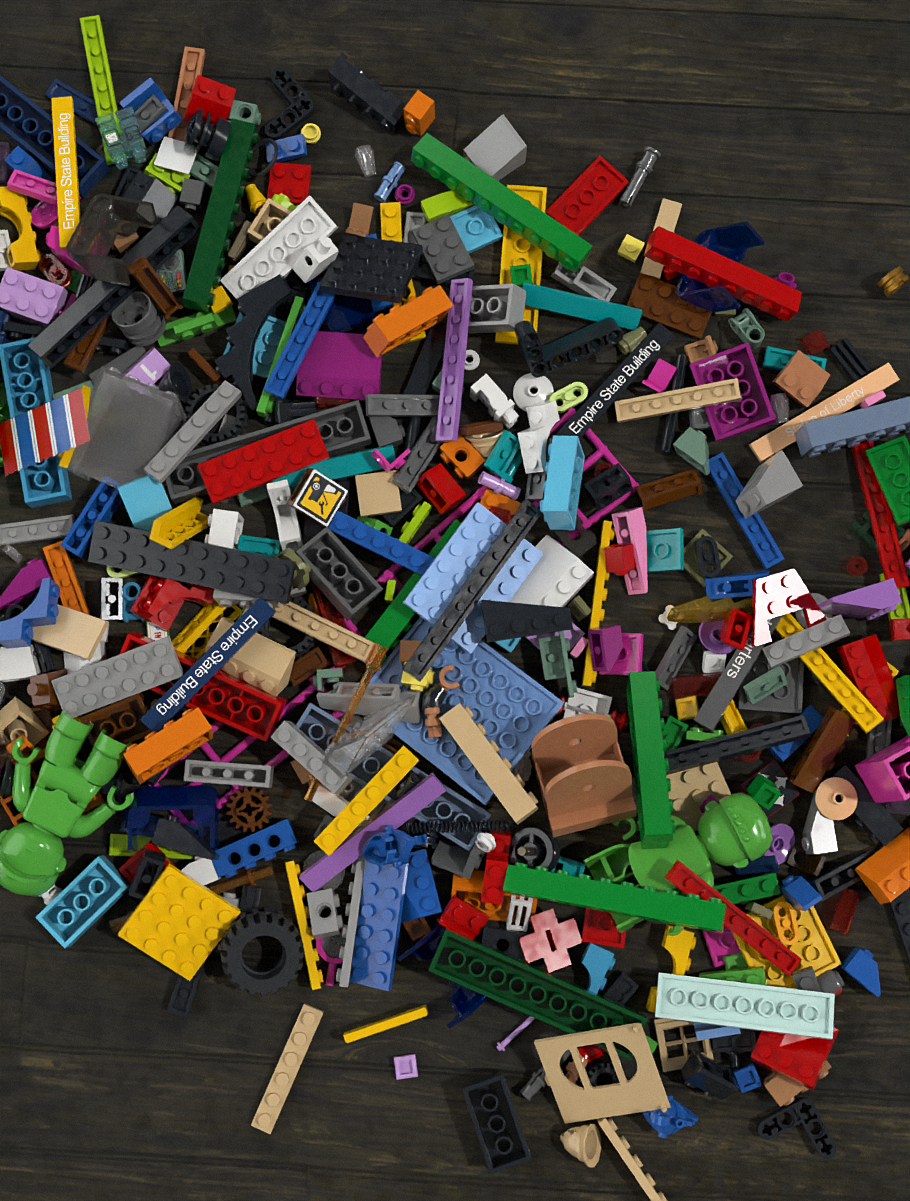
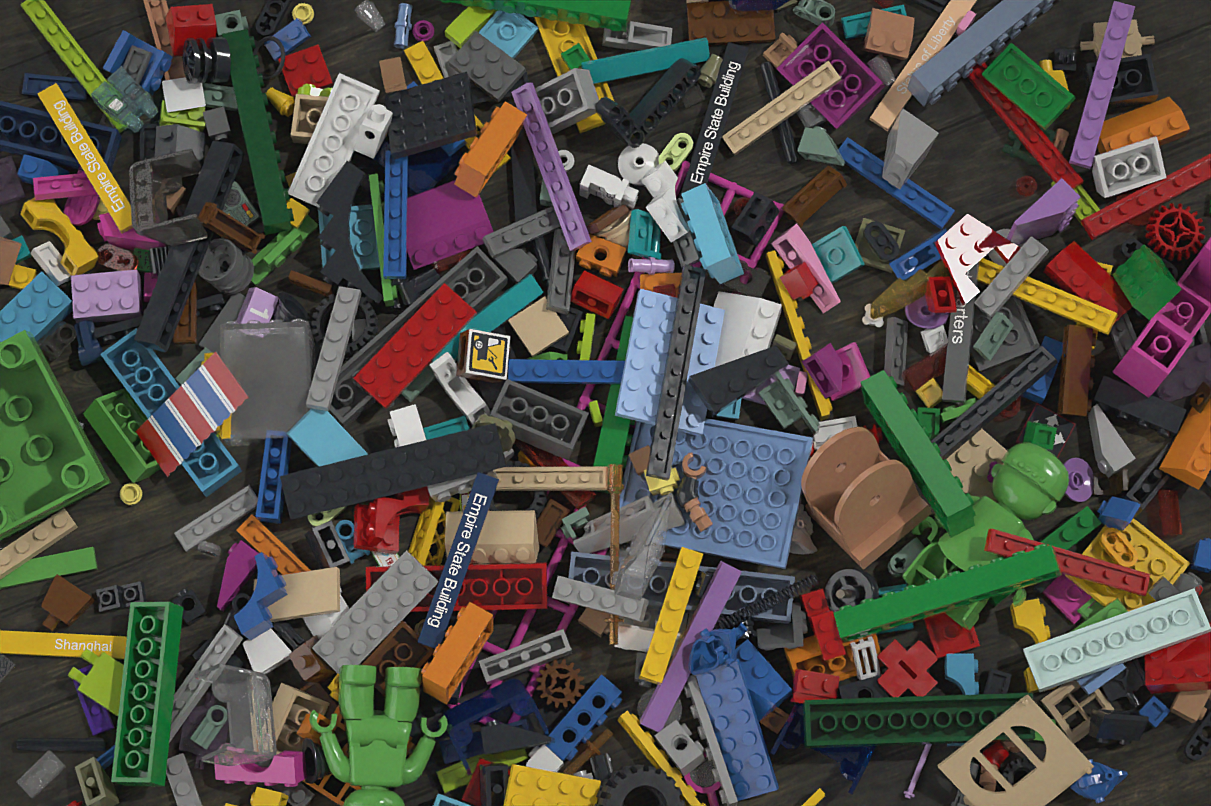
camera: 25 degrees left, 5 degrees down
yellow fence [149,496,209,549] -> none
dark tan tile [228,220,252,265] -> none
dark pink bracket [370,449,411,473] -> none
tan brick [439,703,539,824] -> none
white plate [475,833,496,853] -> none
dark pink bracket [642,358,677,393] -> none
dark blue tile [733,855,779,875] -> none
olive tile [745,902,773,919] -> none
light nougat dish [815,777,858,820] -> none
none -> sand green piece [887,537,925,577]

